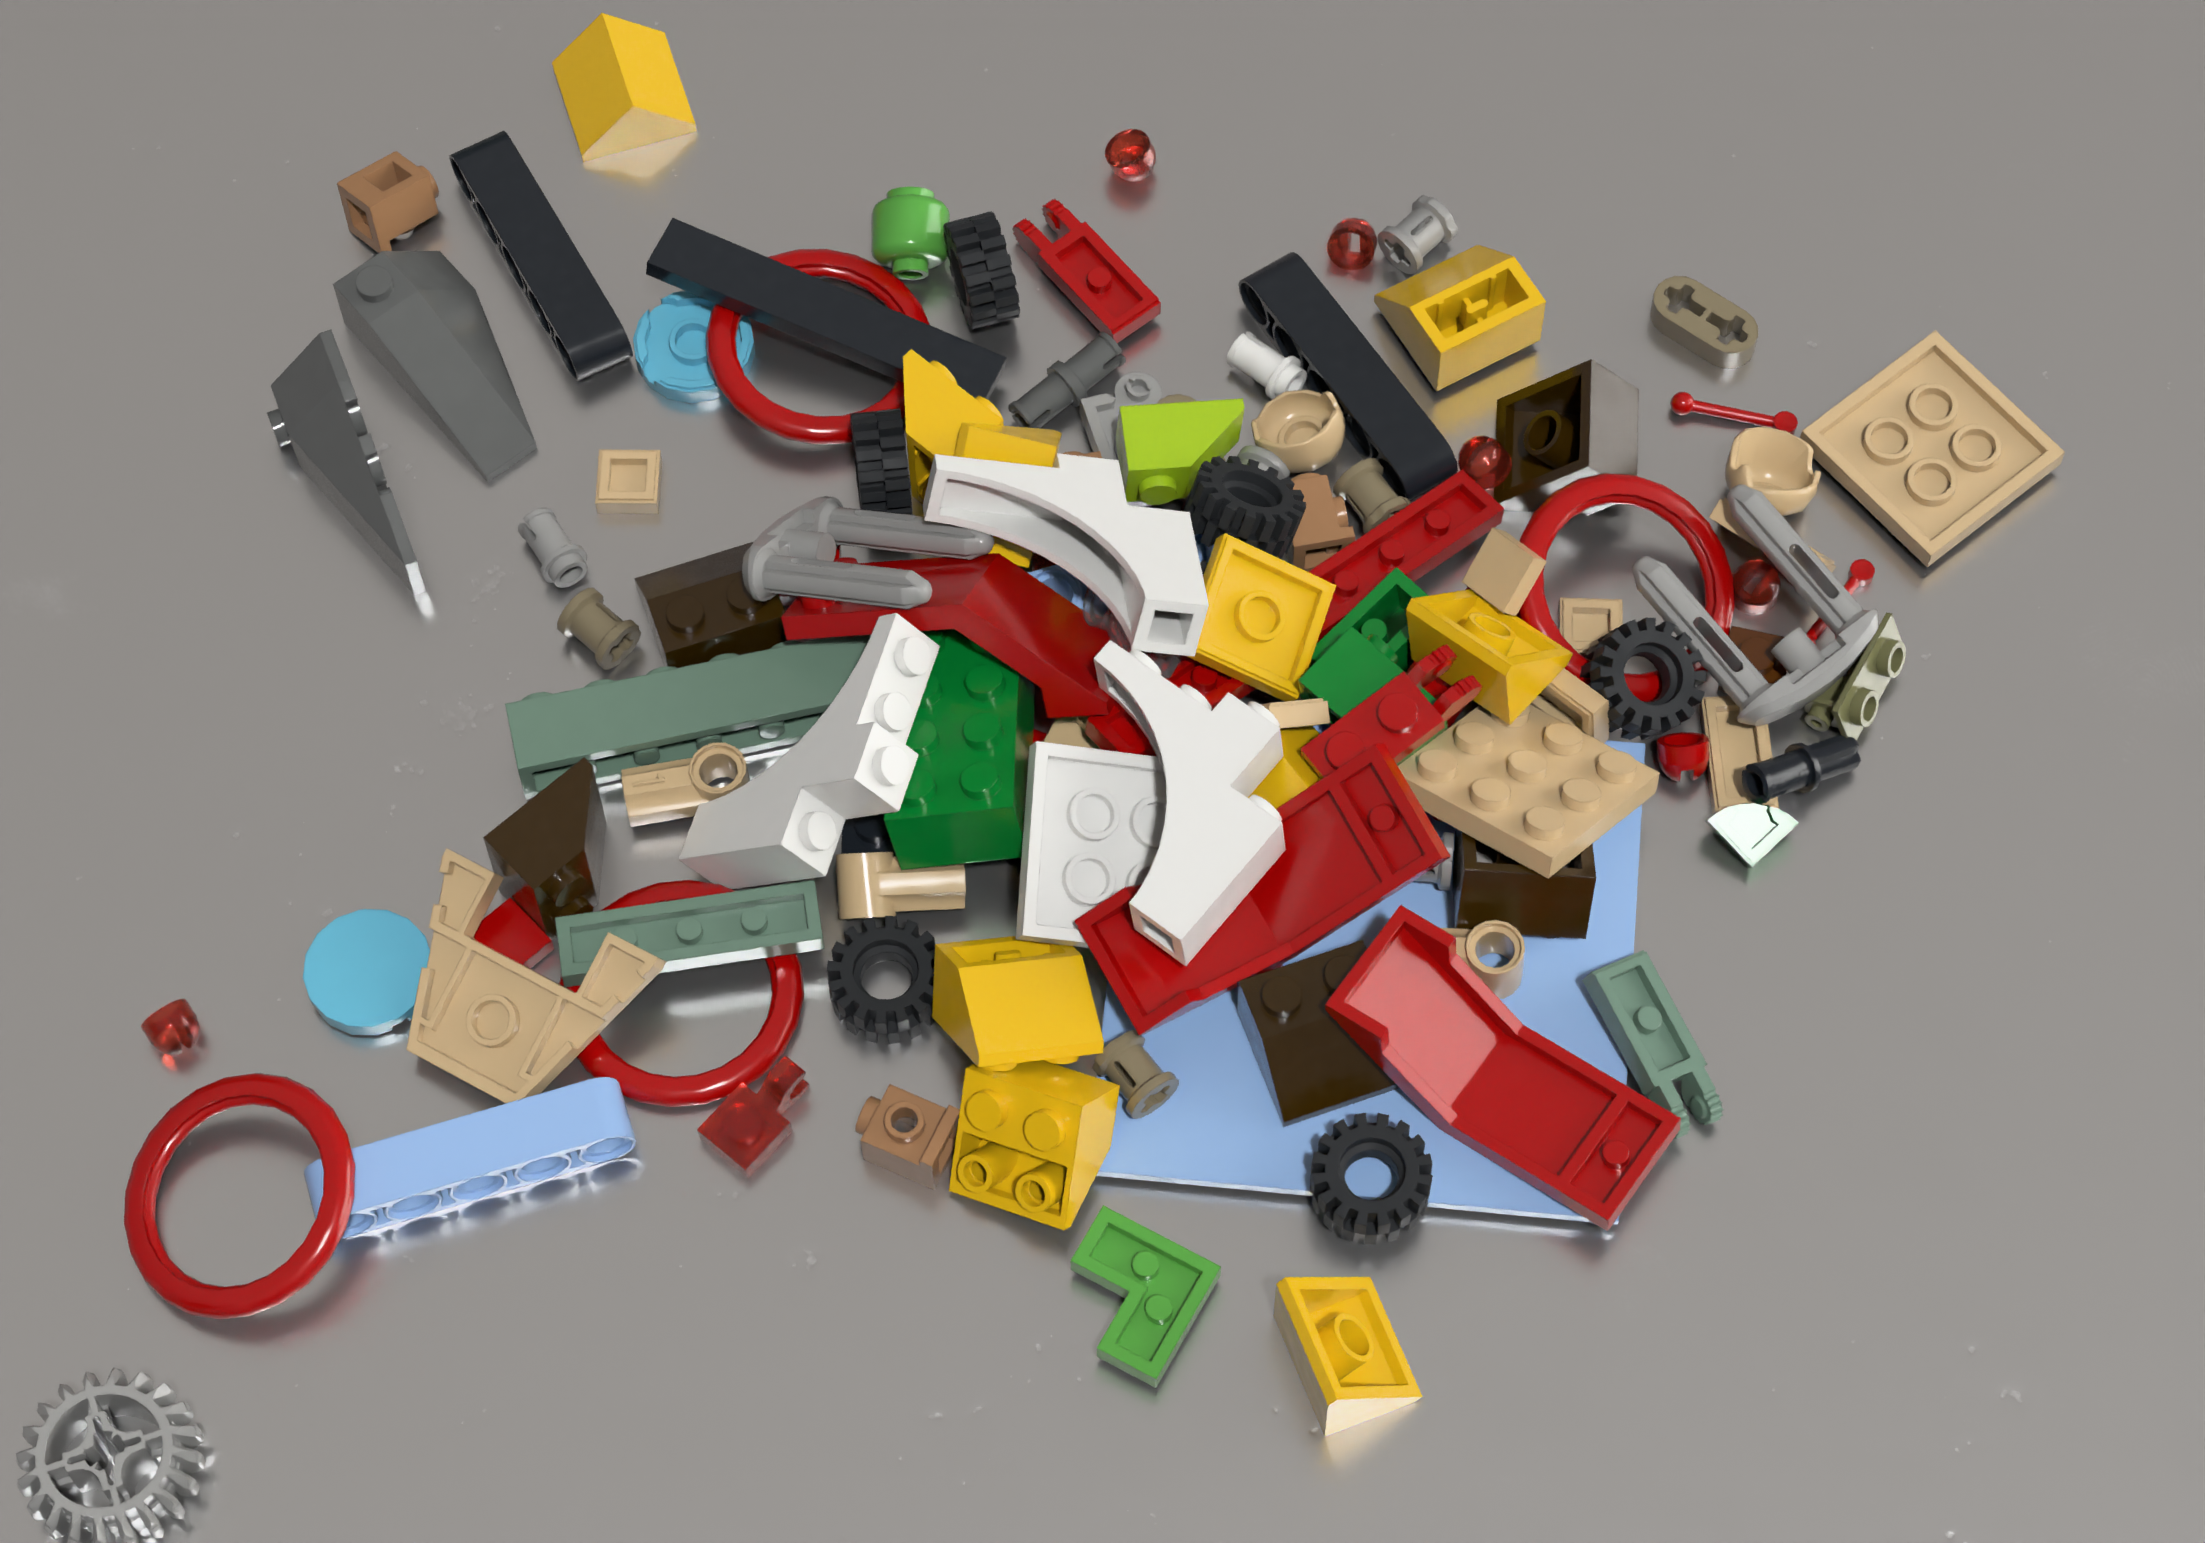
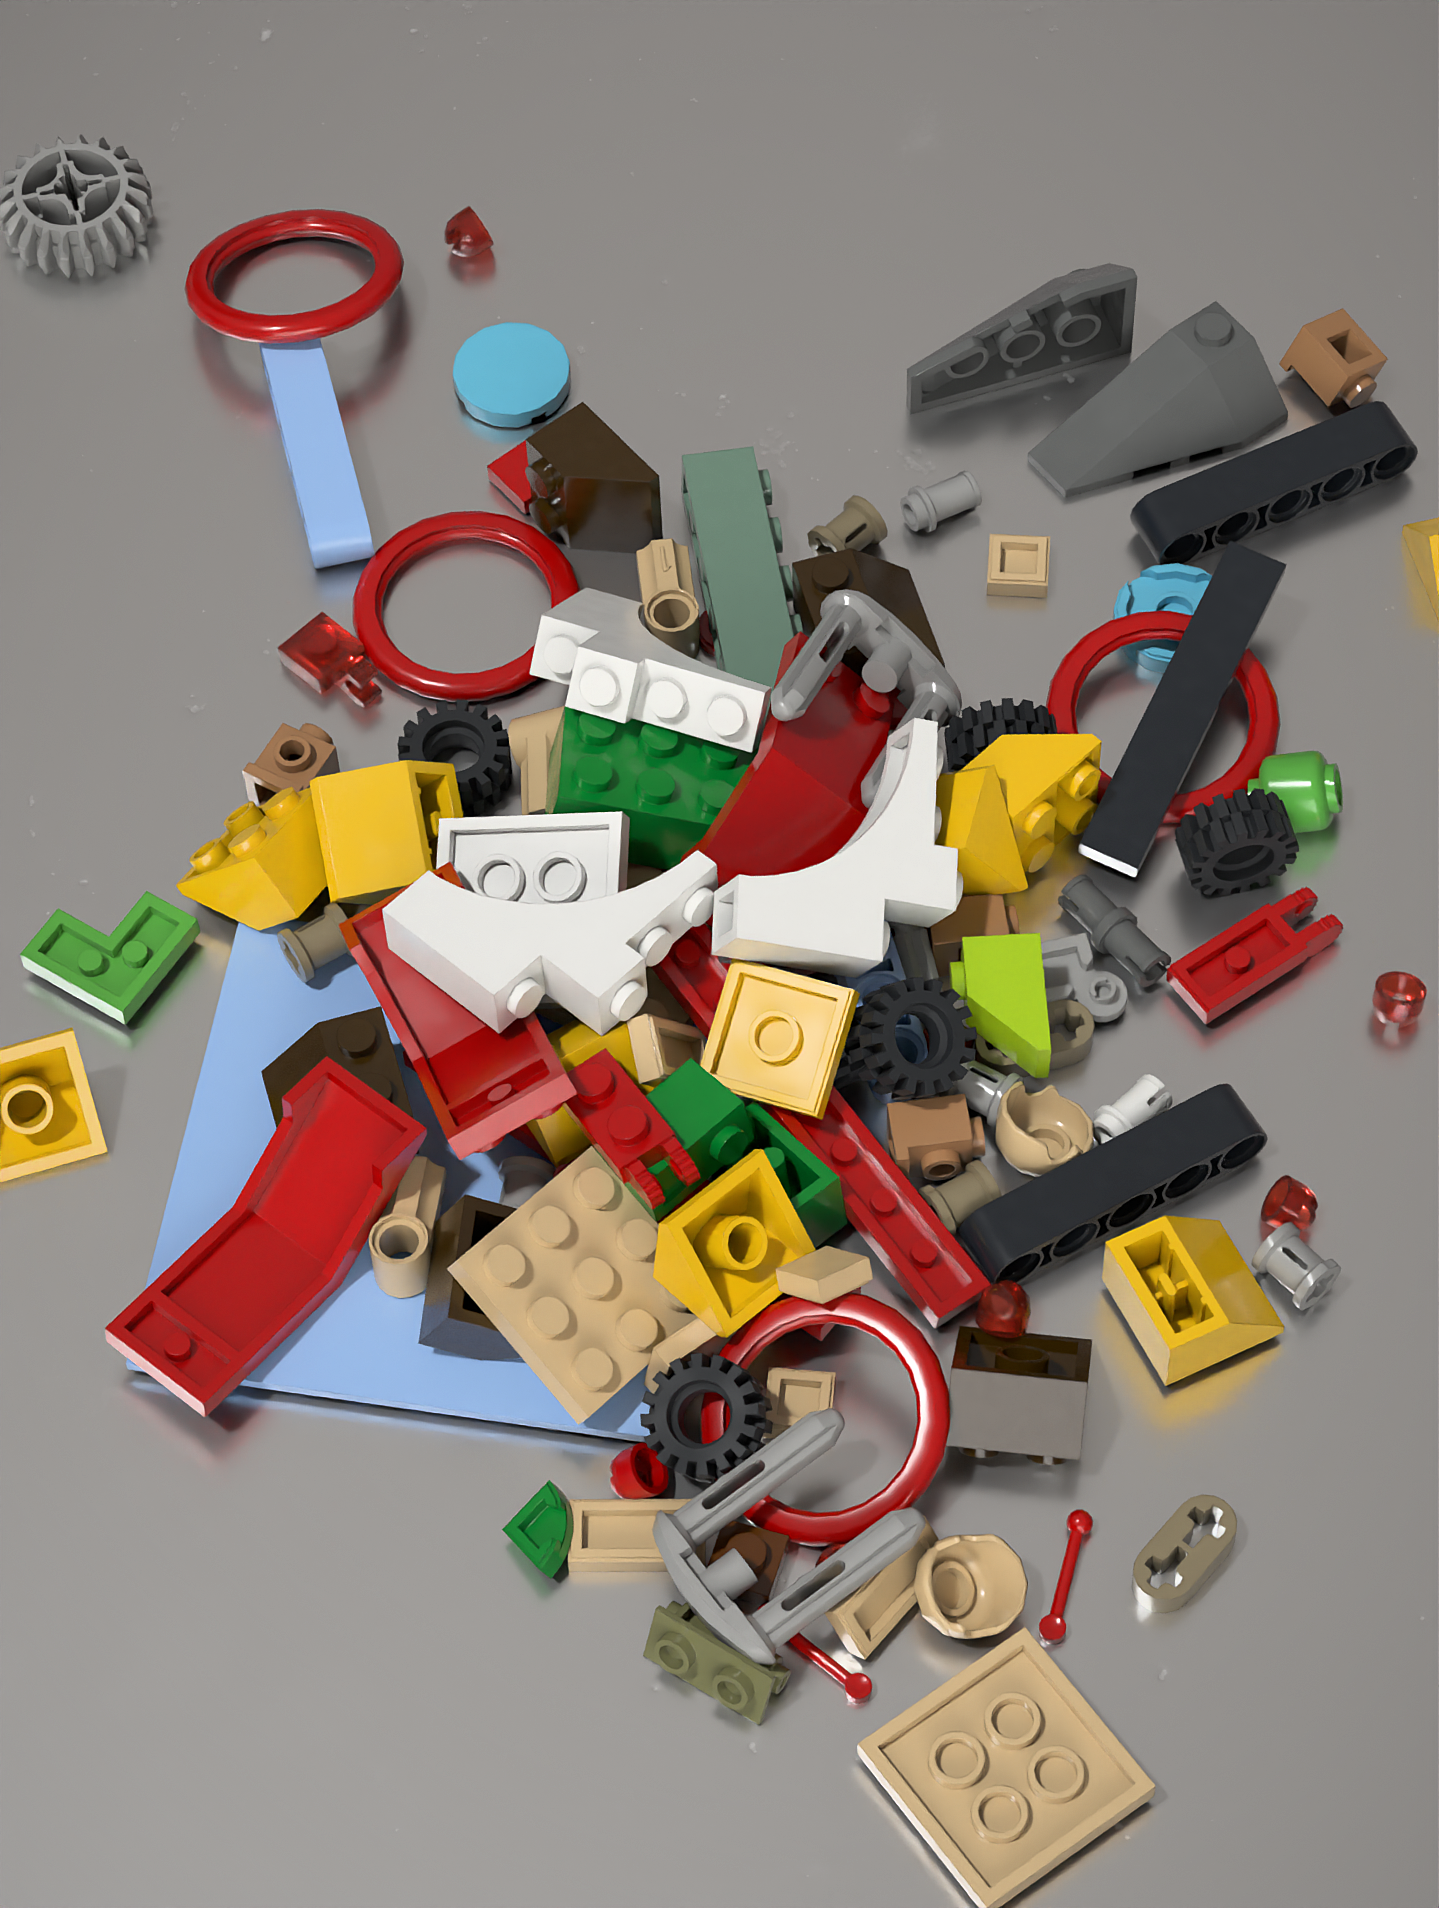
camera: 95 degrees right, 5 degrees down
tan wing [406,848,666,1103] -> none
sand green plate [555,880,824,987] -> none
black tyre [1310,1113,1433,1245] -> none
sand green hinge [1582,950,1724,1140] -> none
black axle [1742,735,1861,804] -> none

